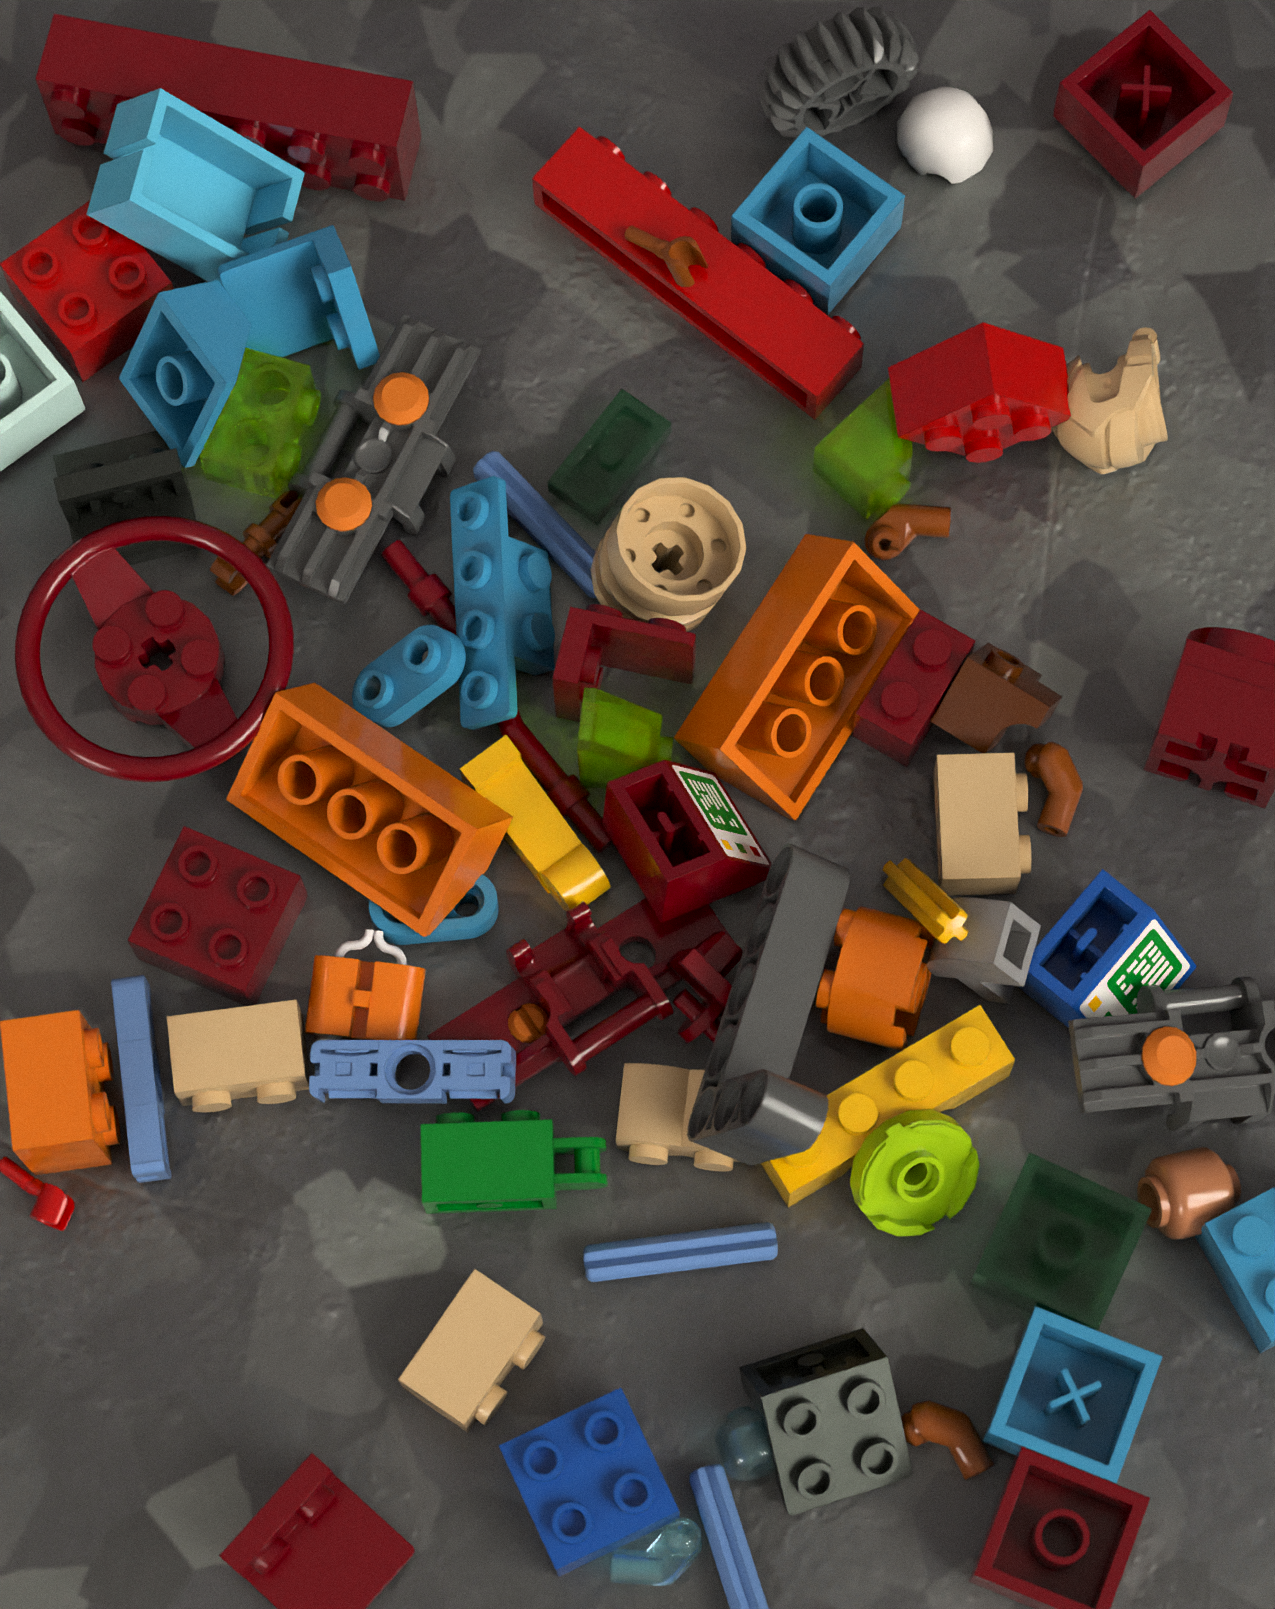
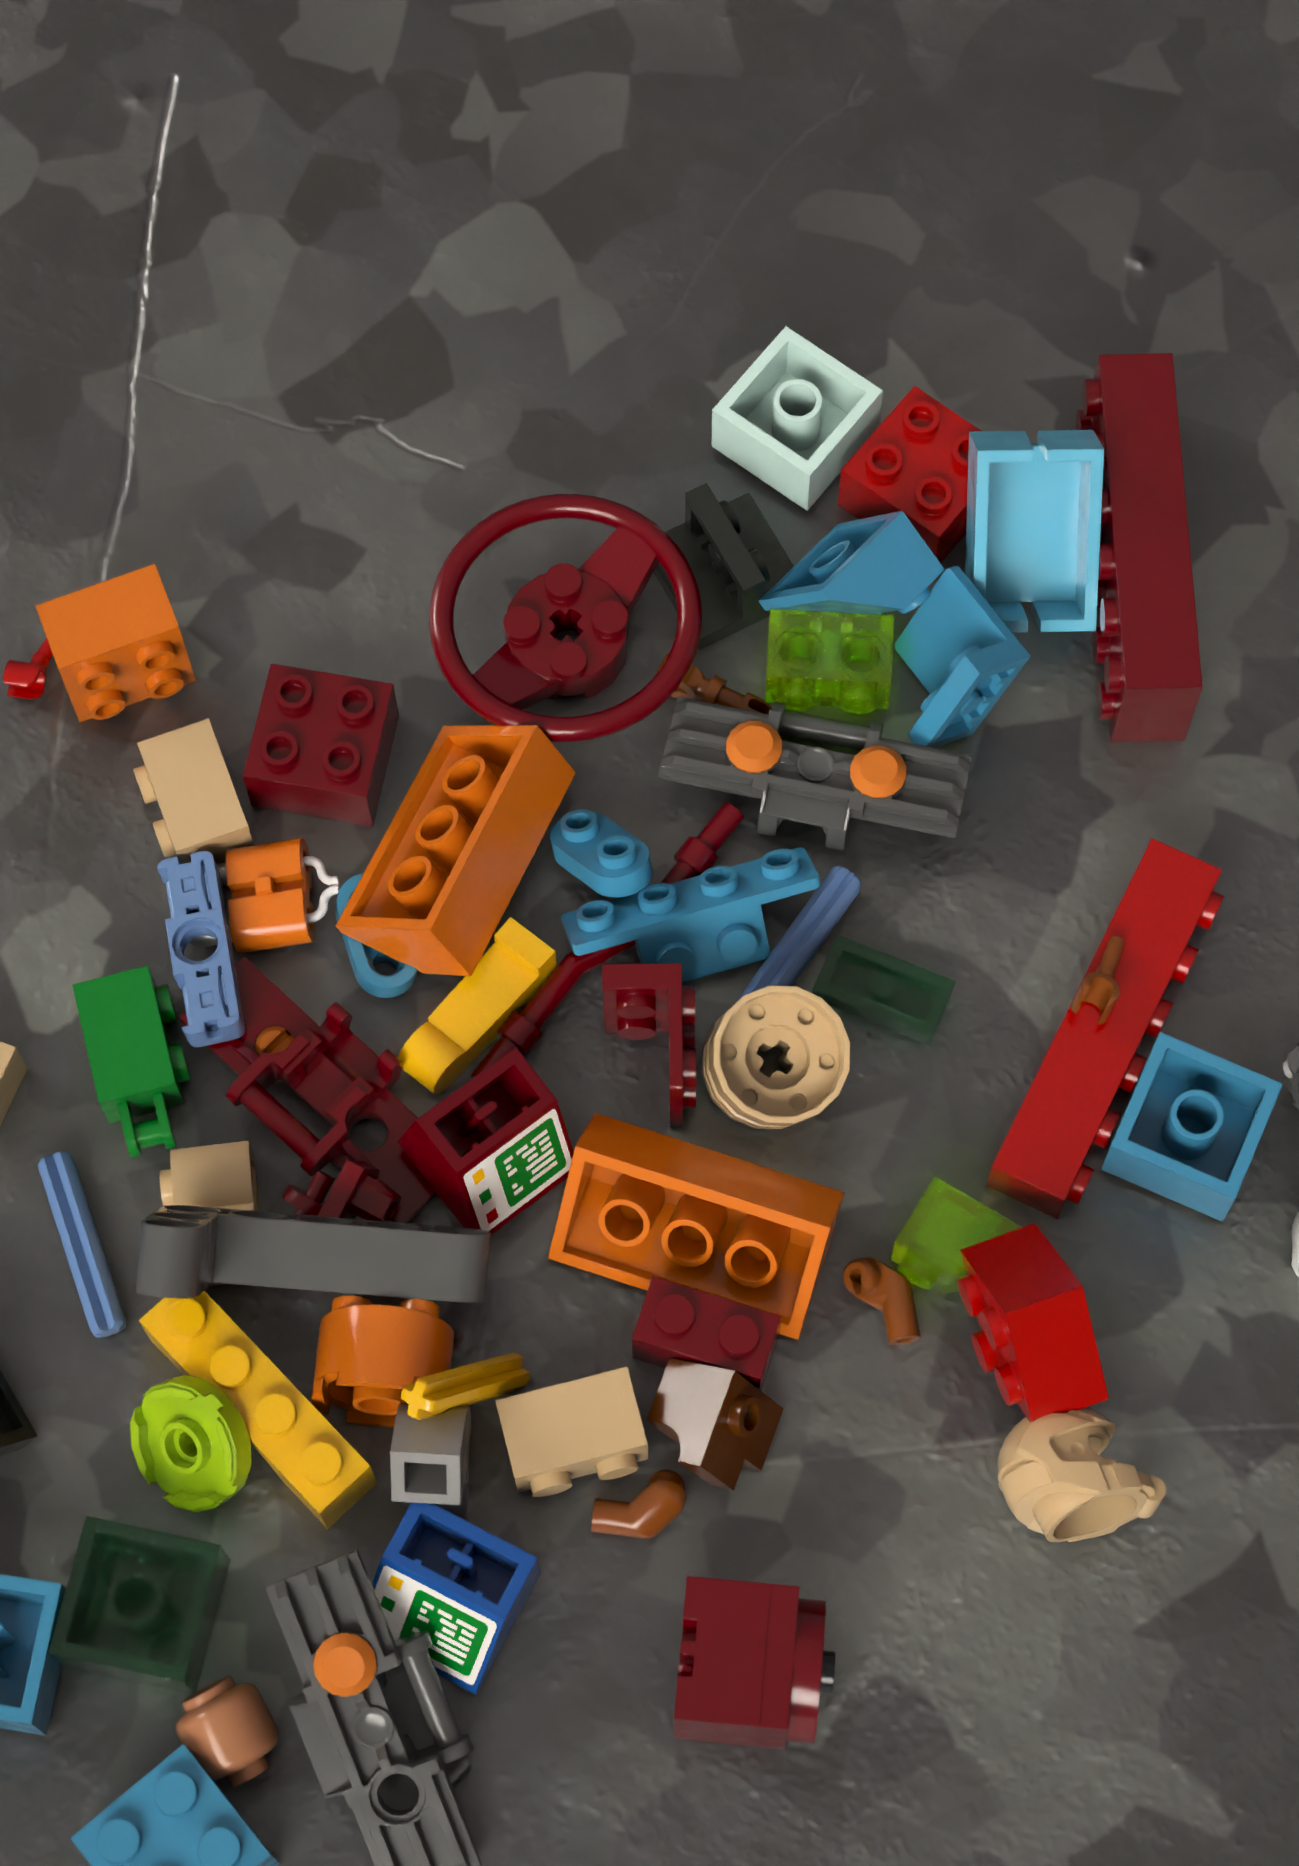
camera: 75 degrees right, 5 degrees down
medium blue piece [111,975,171,1183] -> none
clear neon green slope [577,687,674,789] -> none

